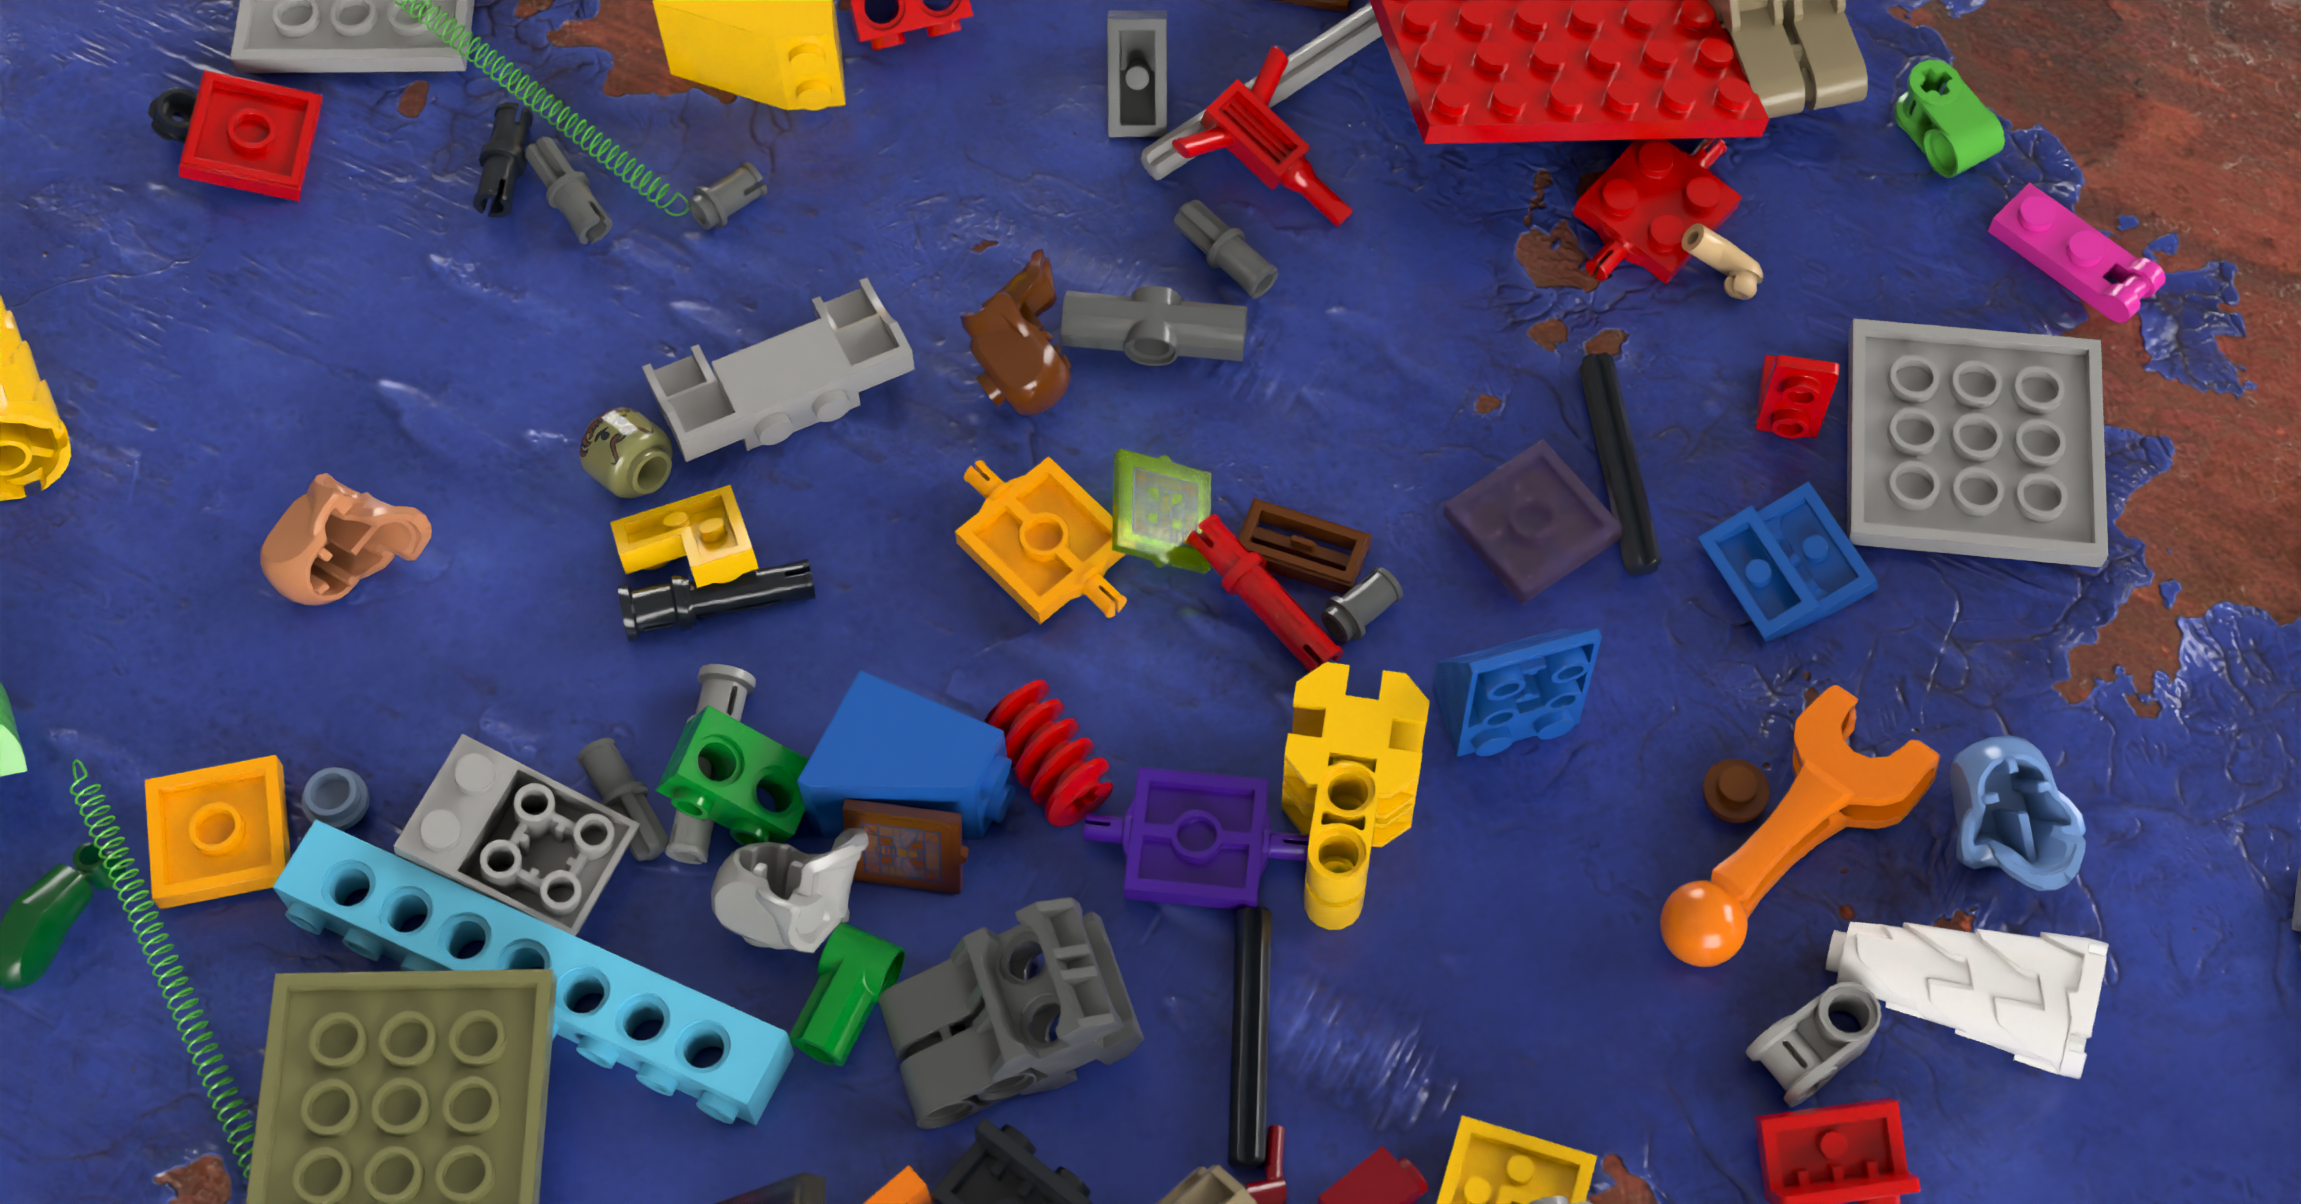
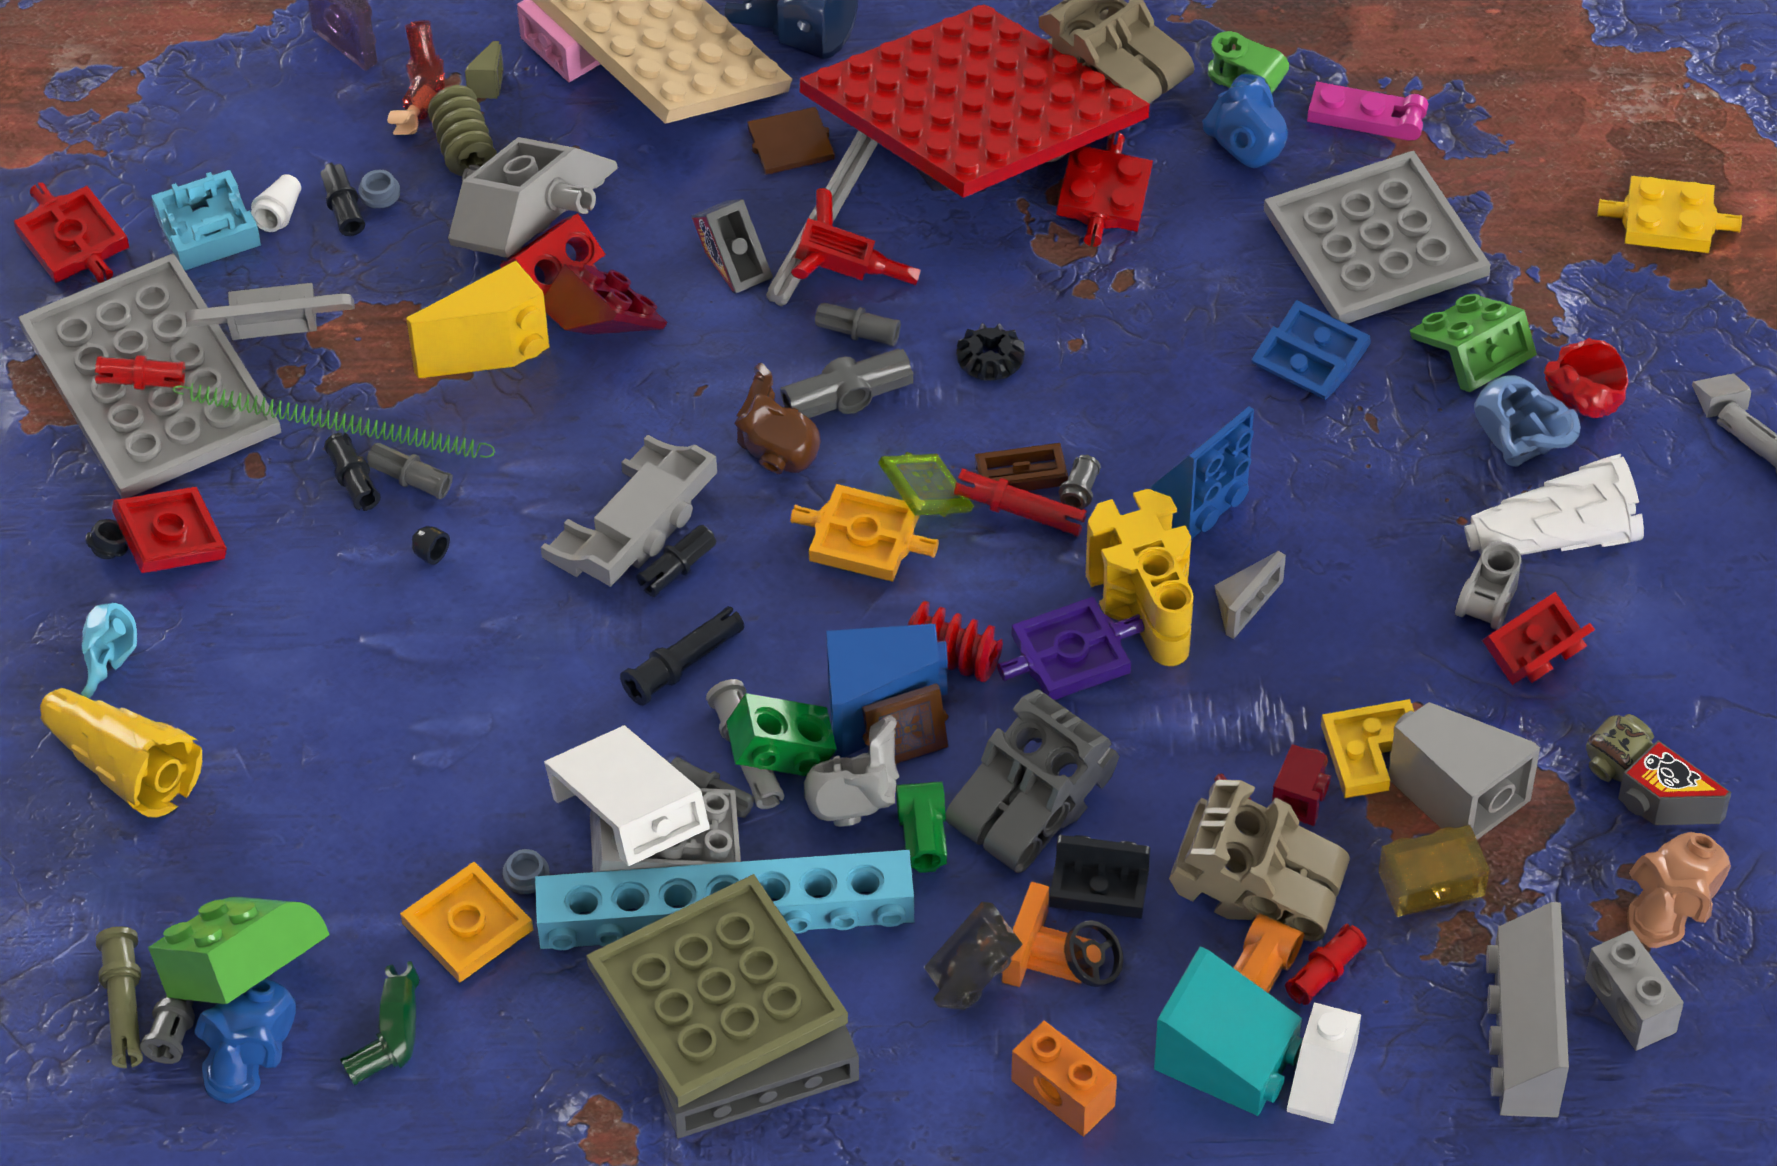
camera: 30 degrees left, 10 degrees down
bright green piece [70,759,255,1178] -> none
nougat head [260,473,432,606] -> none
olive head [579,407,673,499] -> none
yellow plate [610,485,759,588] -> none
dark grey pin [688,162,767,230] -> none
black axle [1228,906,1272,1170] -> none
clear purple plate [1443,439,1623,605] -> none
black axle [1579,352,1662,576] -> none
orange piece [1660,685,1940,967] -> none
tan arm [1682,224,1763,300] -> none
reddish brown plate [1702,759,1770,823] -> none
red bracket [1755,355,1840,439] -> none
none -> medium azure piece [81,603,137,698]
none -> black hinge [412,526,450,565]
none -> dark red slope [544,264,668,335]
none -> white panel [544,725,710,866]
none -> black axle [636,525,717,597]
none -> black gear [956,323,1025,381]
none -> blue head [1202,74,1288,168]
none -> light grey slope [1214,551,1286,639]
none -> bright green bracket [1410,294,1537,392]
none -> red hair [1544,338,1629,418]

